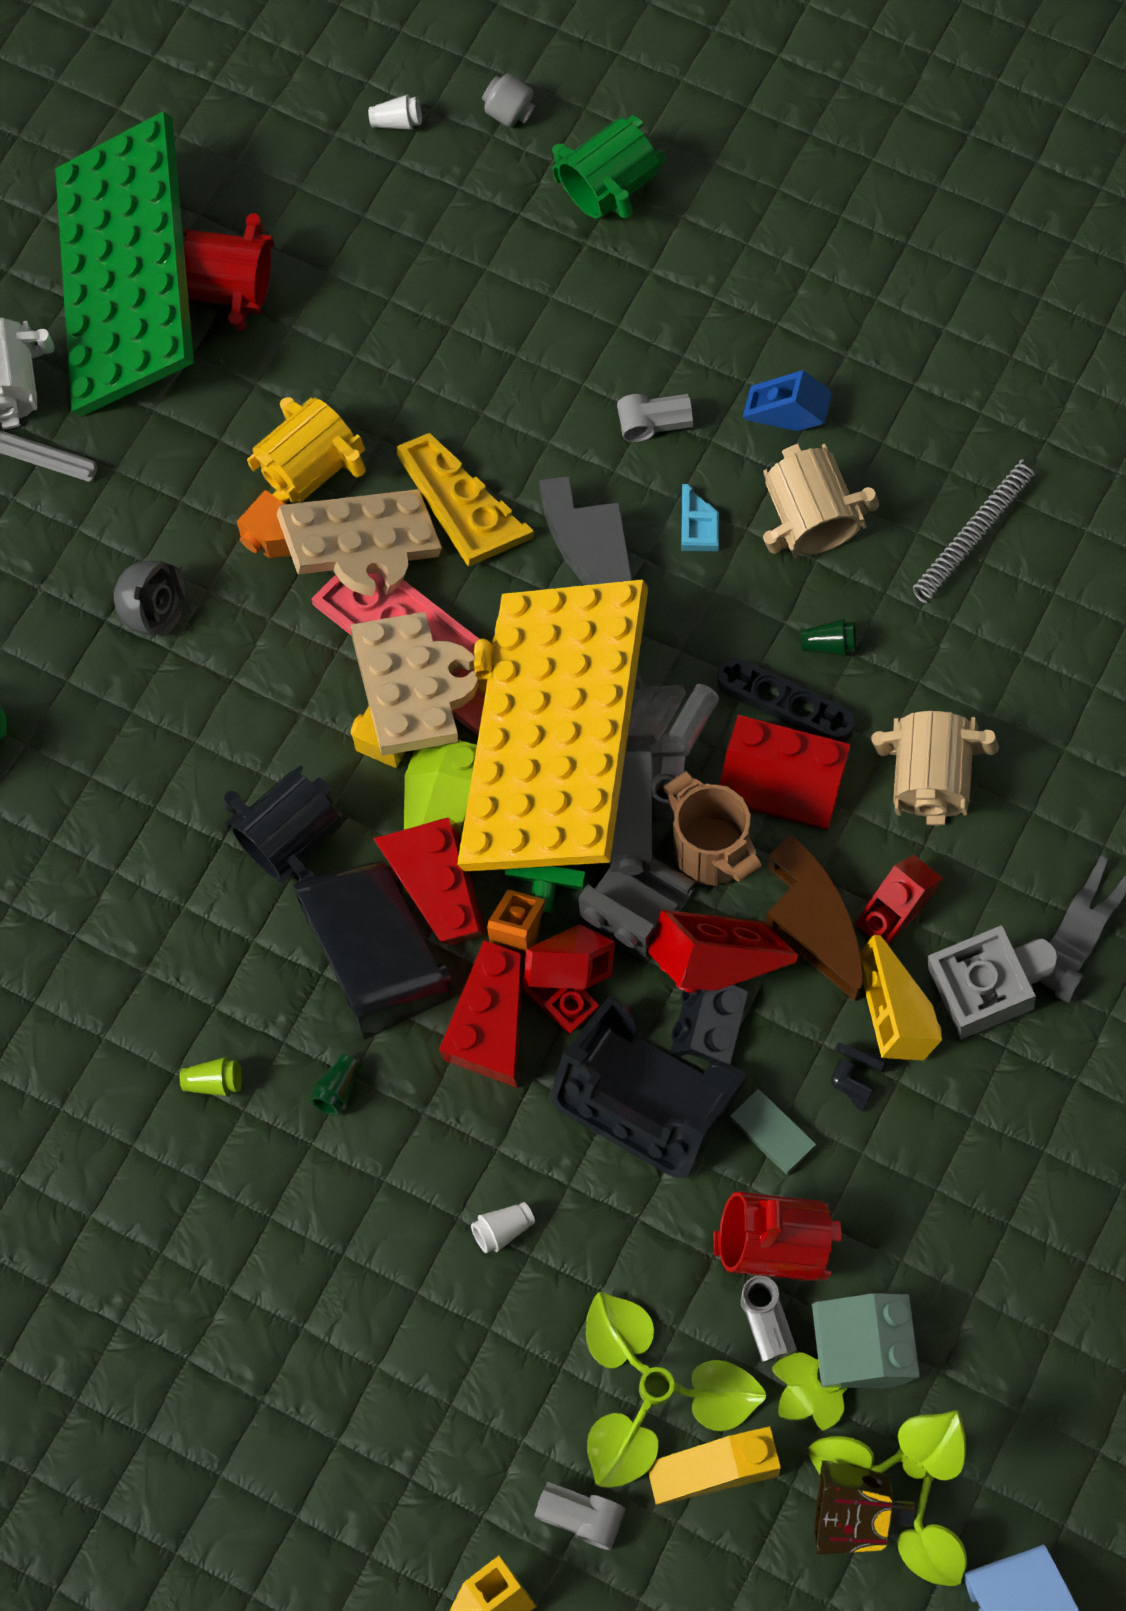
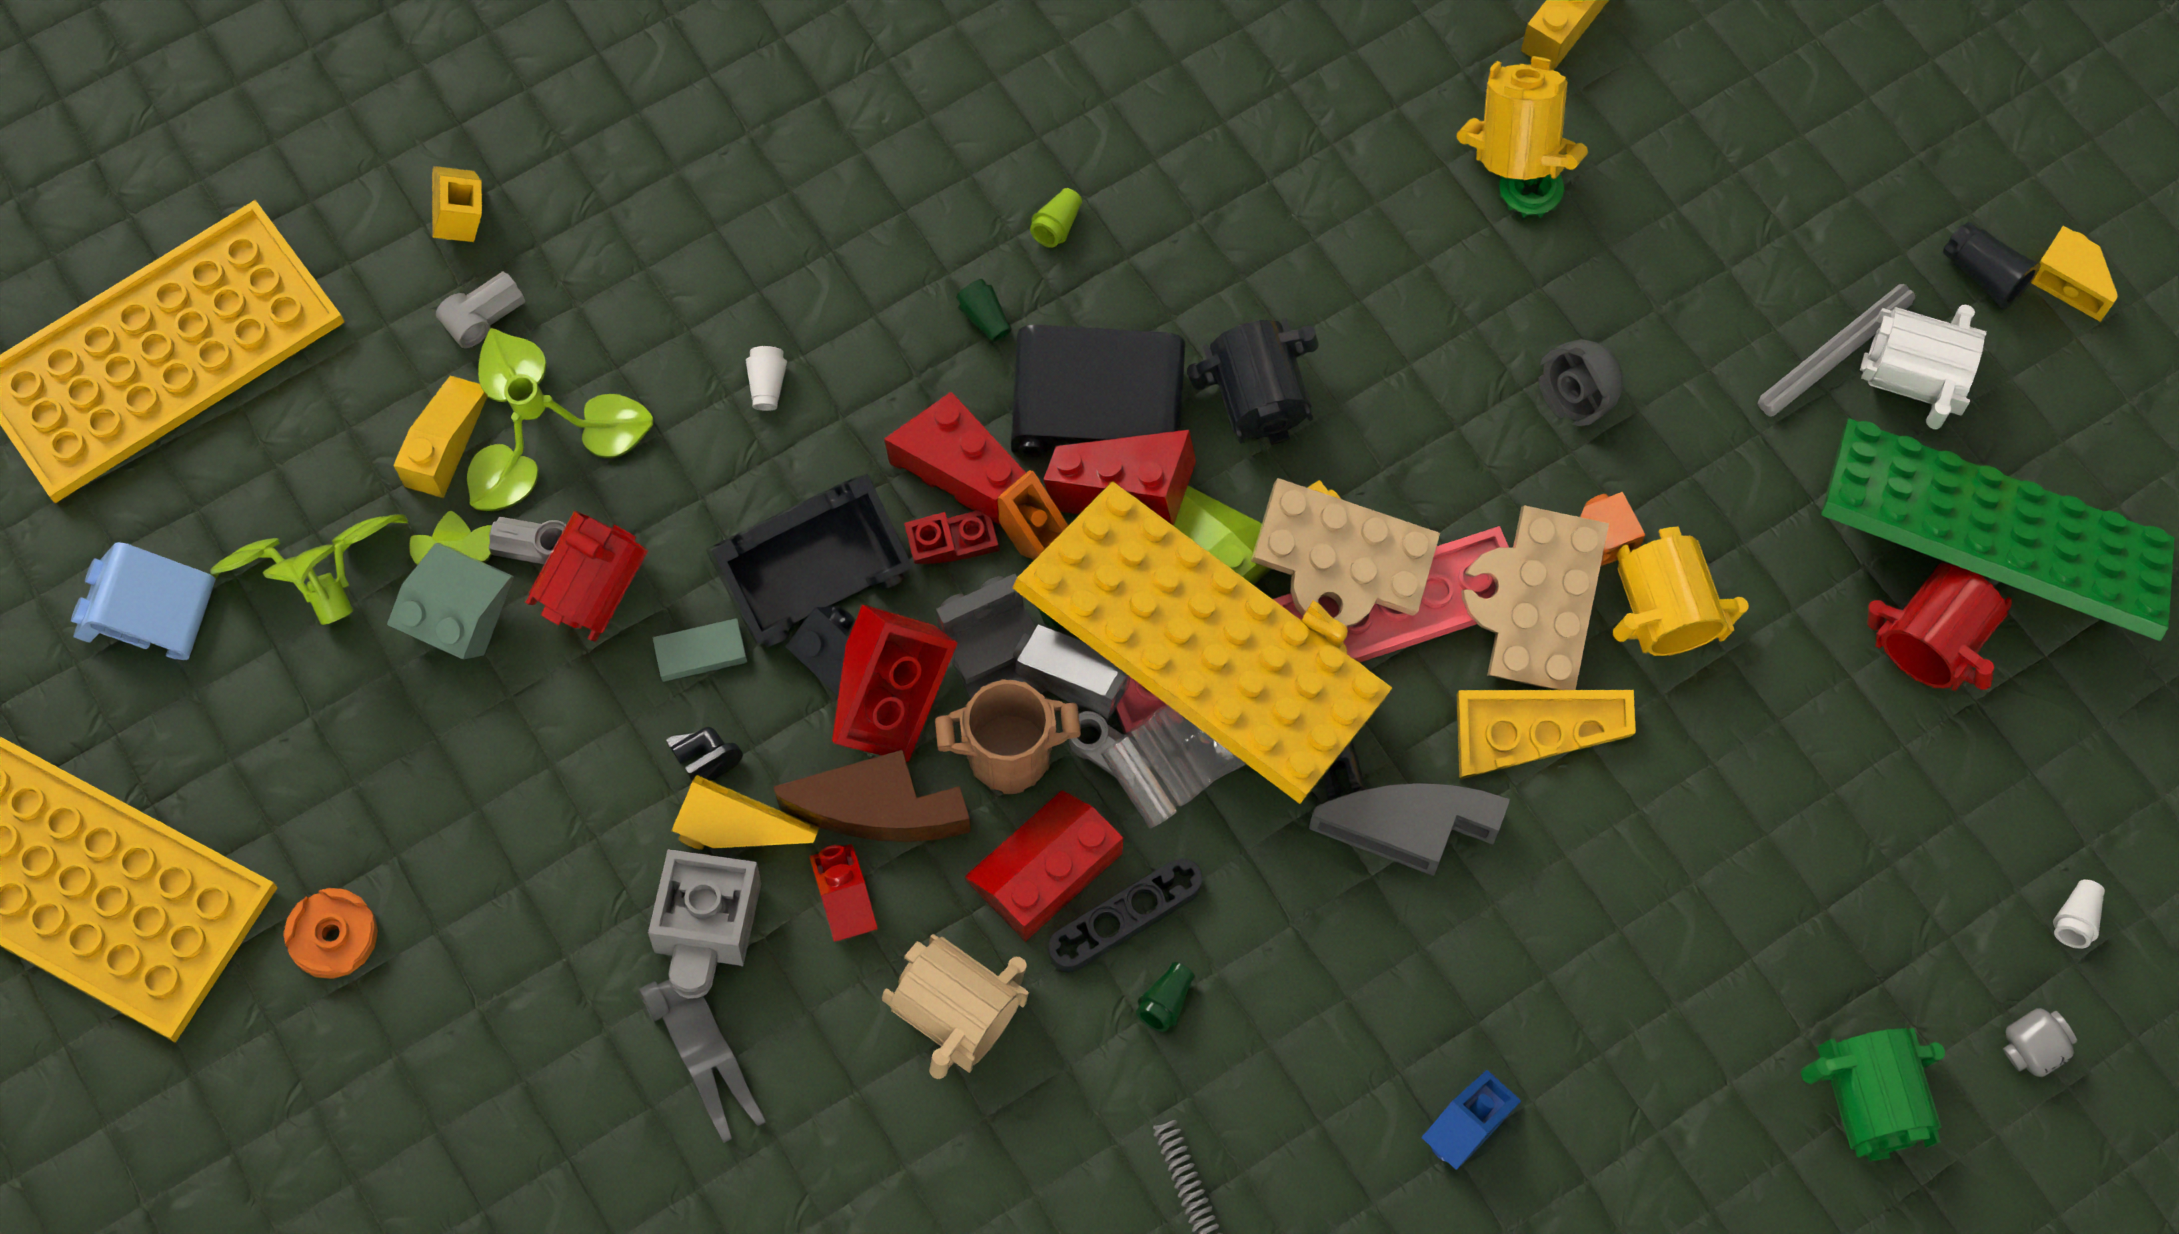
camera: 115 degrees right, 0 degrees up
red slope [524,924,615,989] -> none
light grey piece [617,394,693,442] -> none
medium azure tile [681,484,719,552] -> none
tan container [763,444,879,559] -> none
dark brown torso [813,1460,915,1555] -> none

